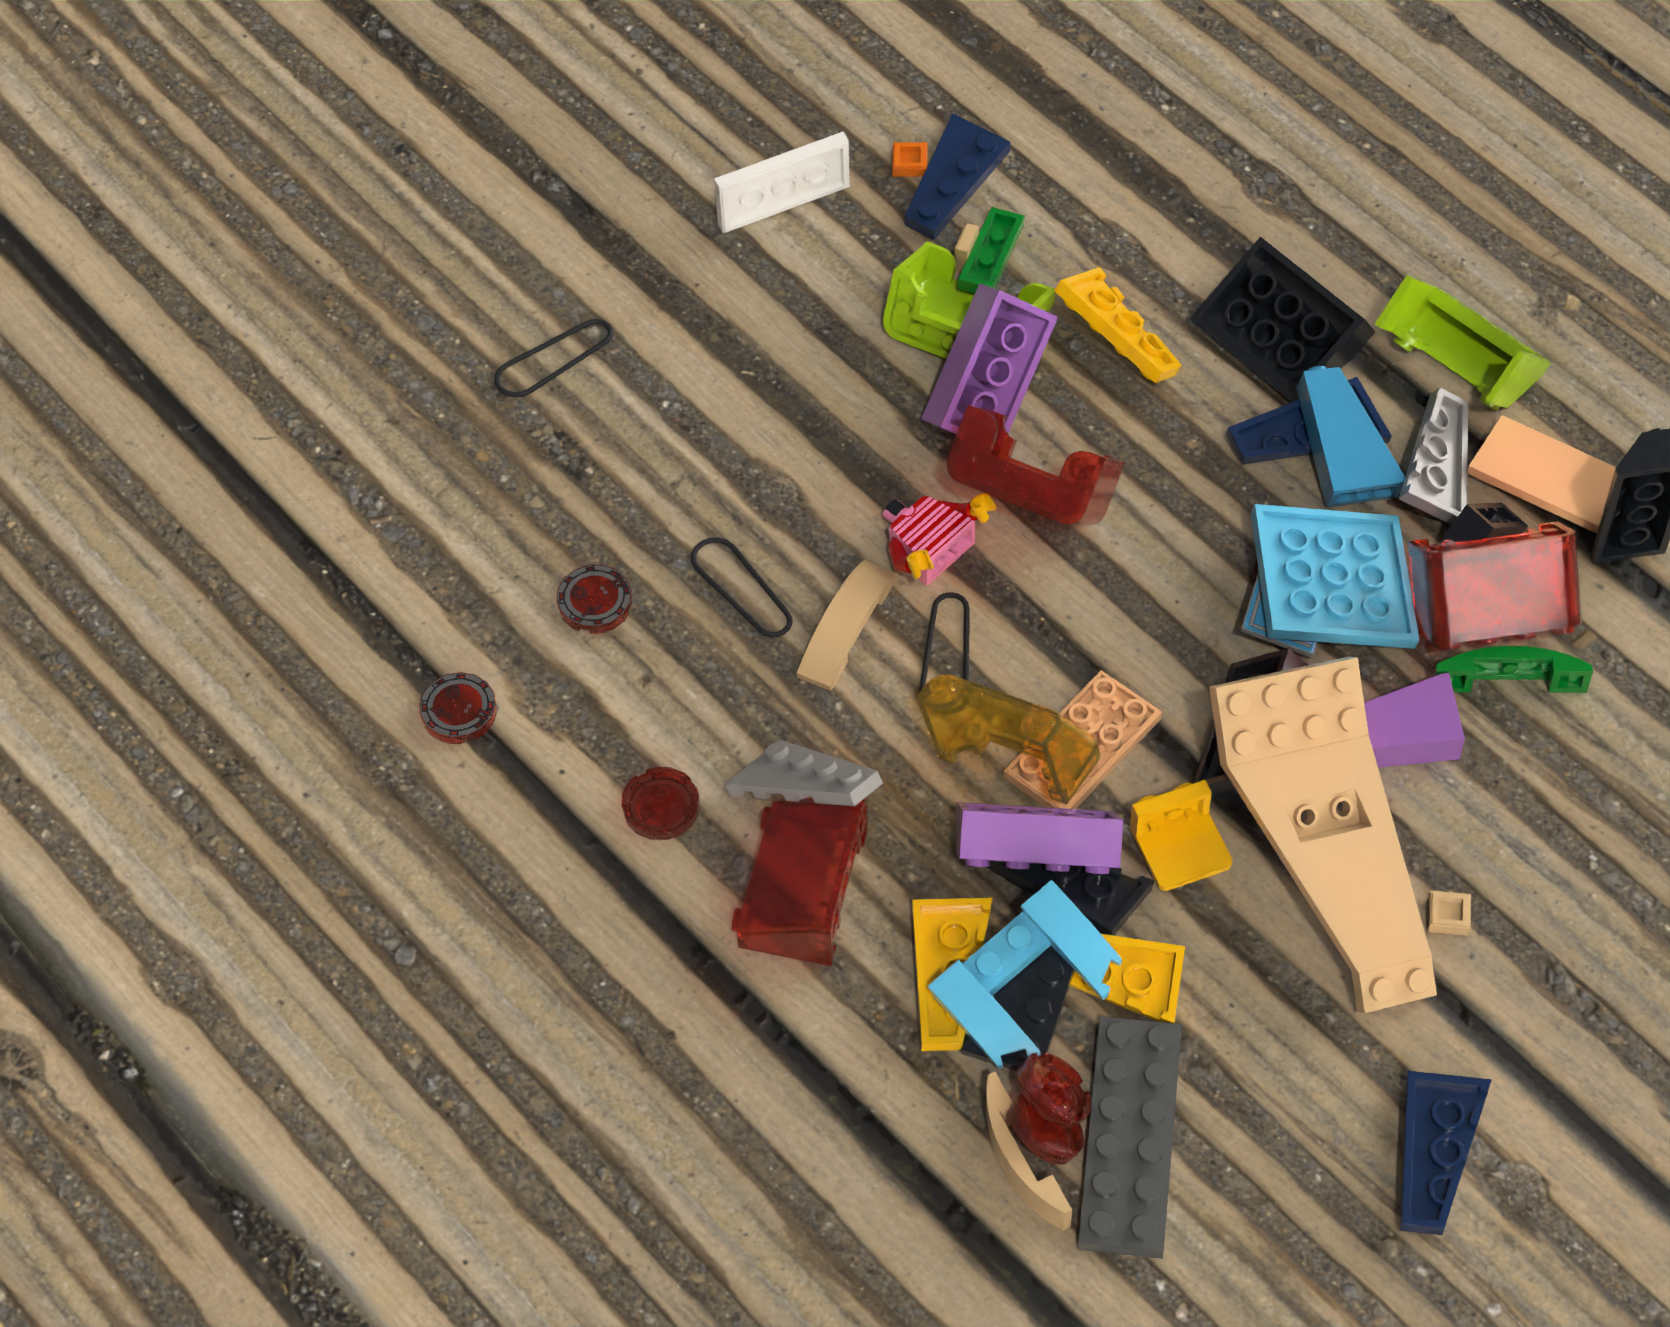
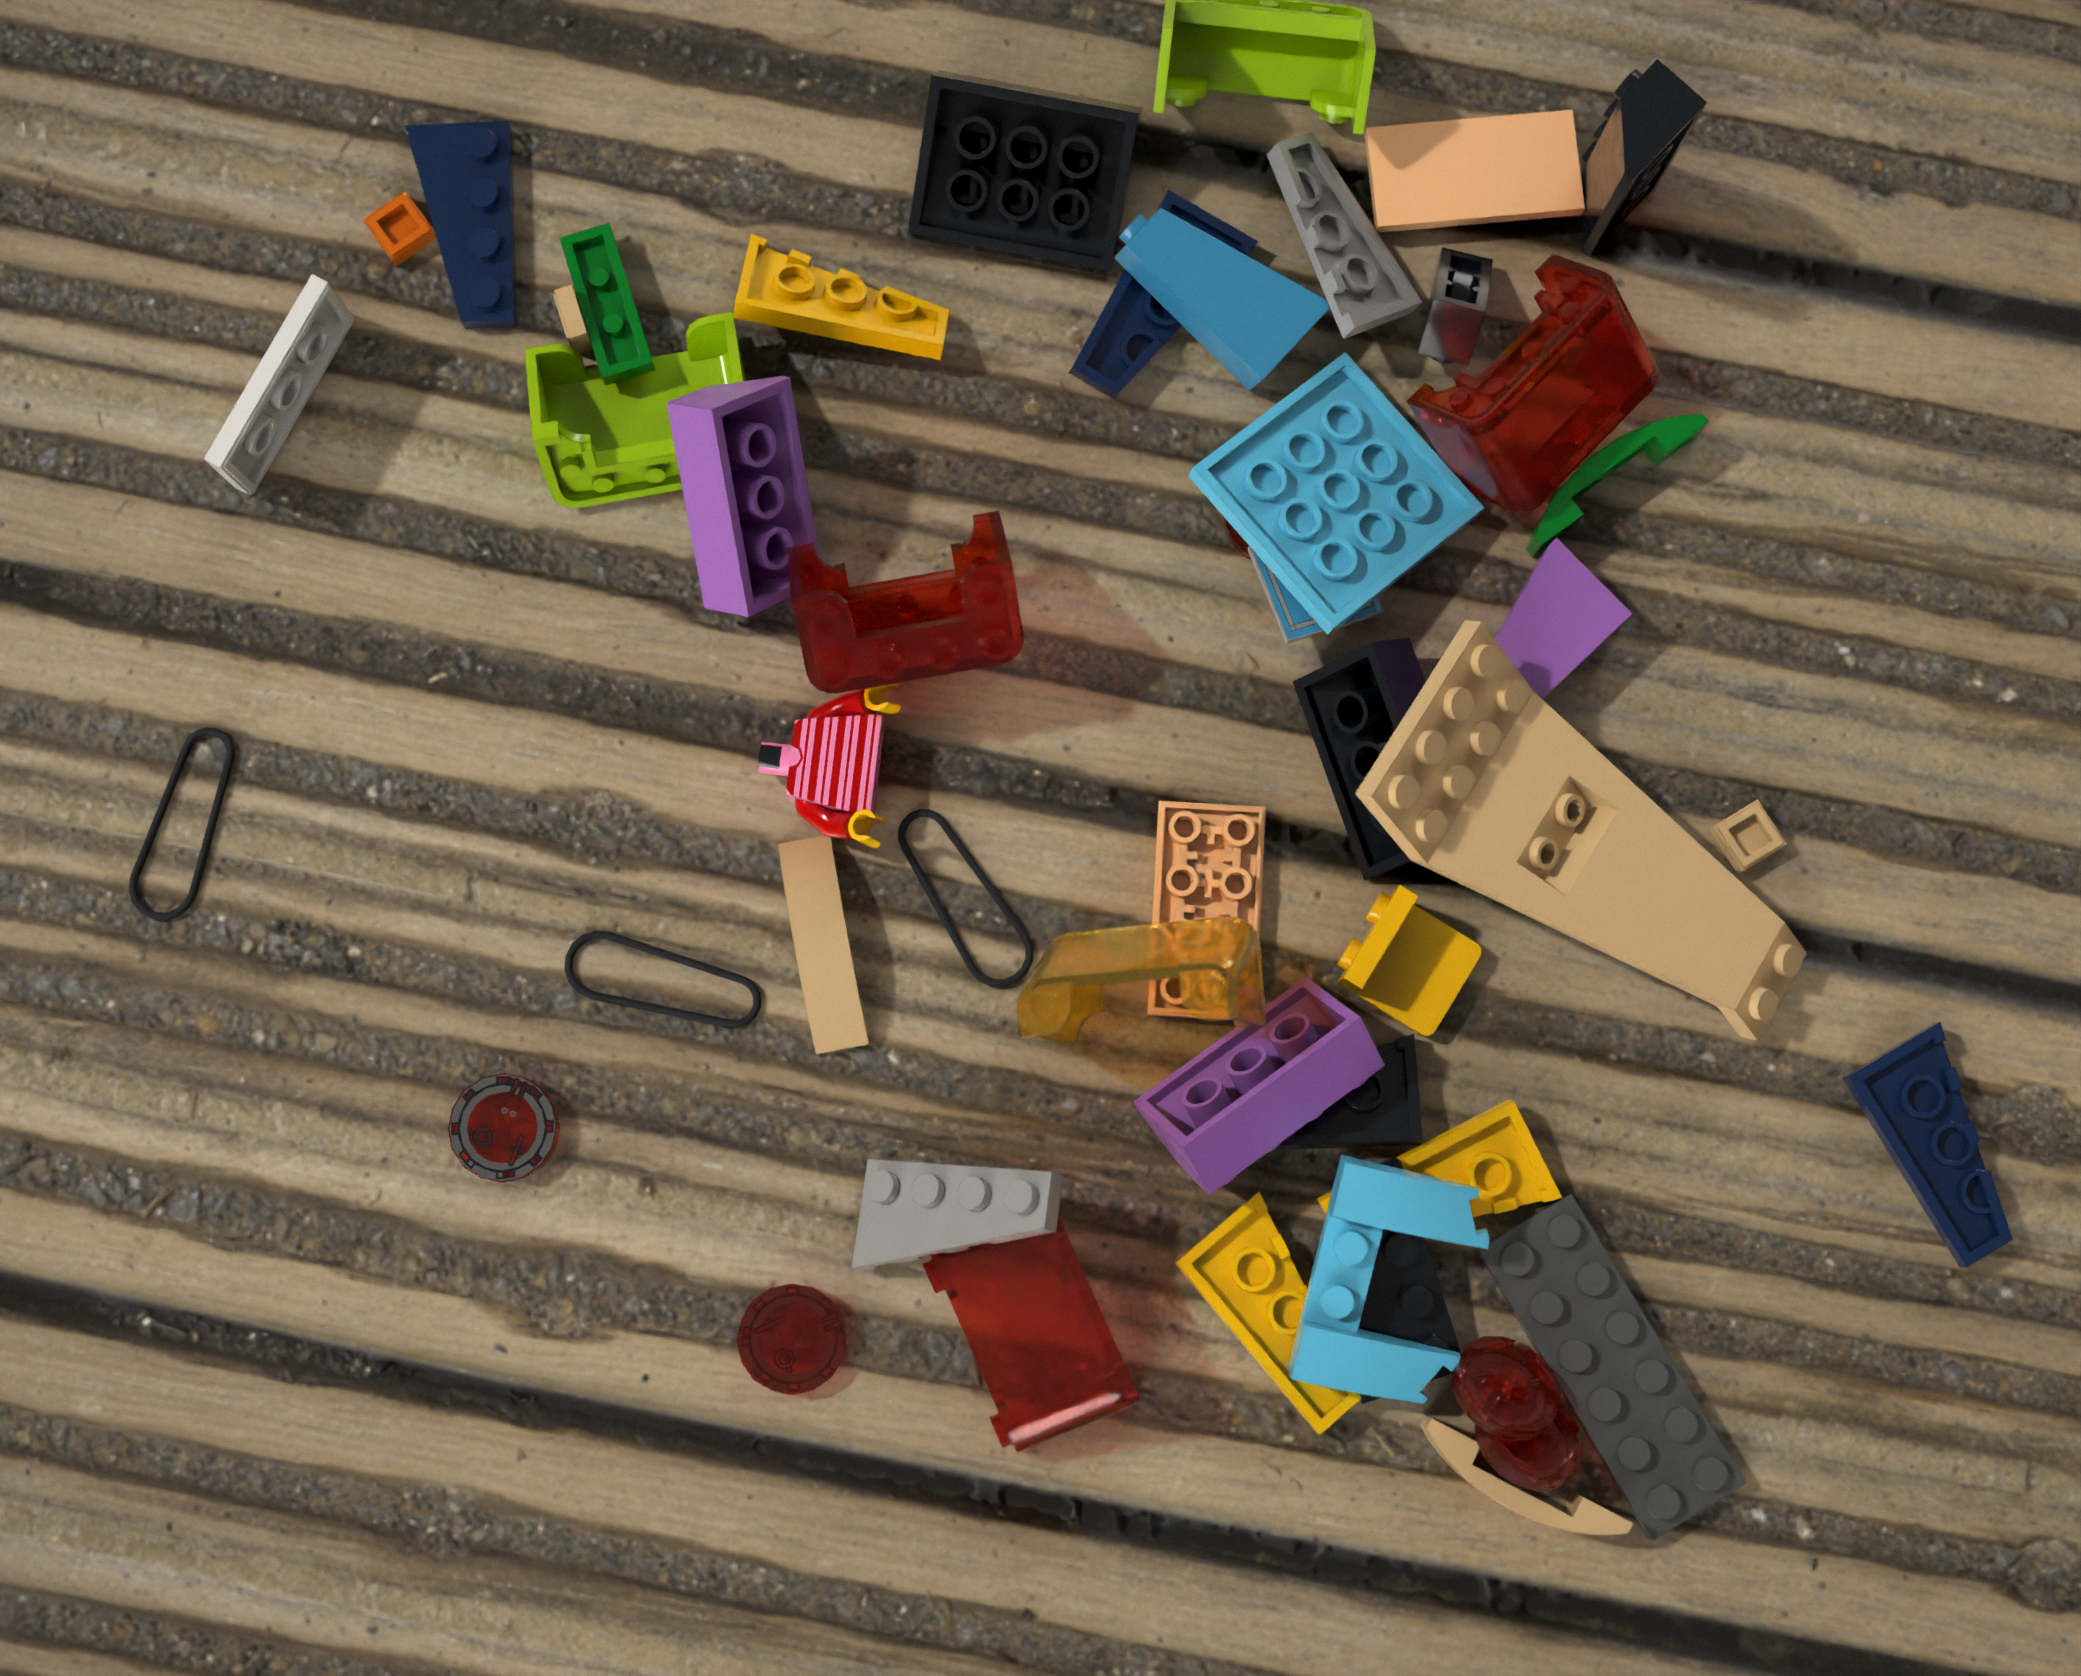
camera: 40 degrees left, 25 degrees up
tile [419,672,497,744] -> none

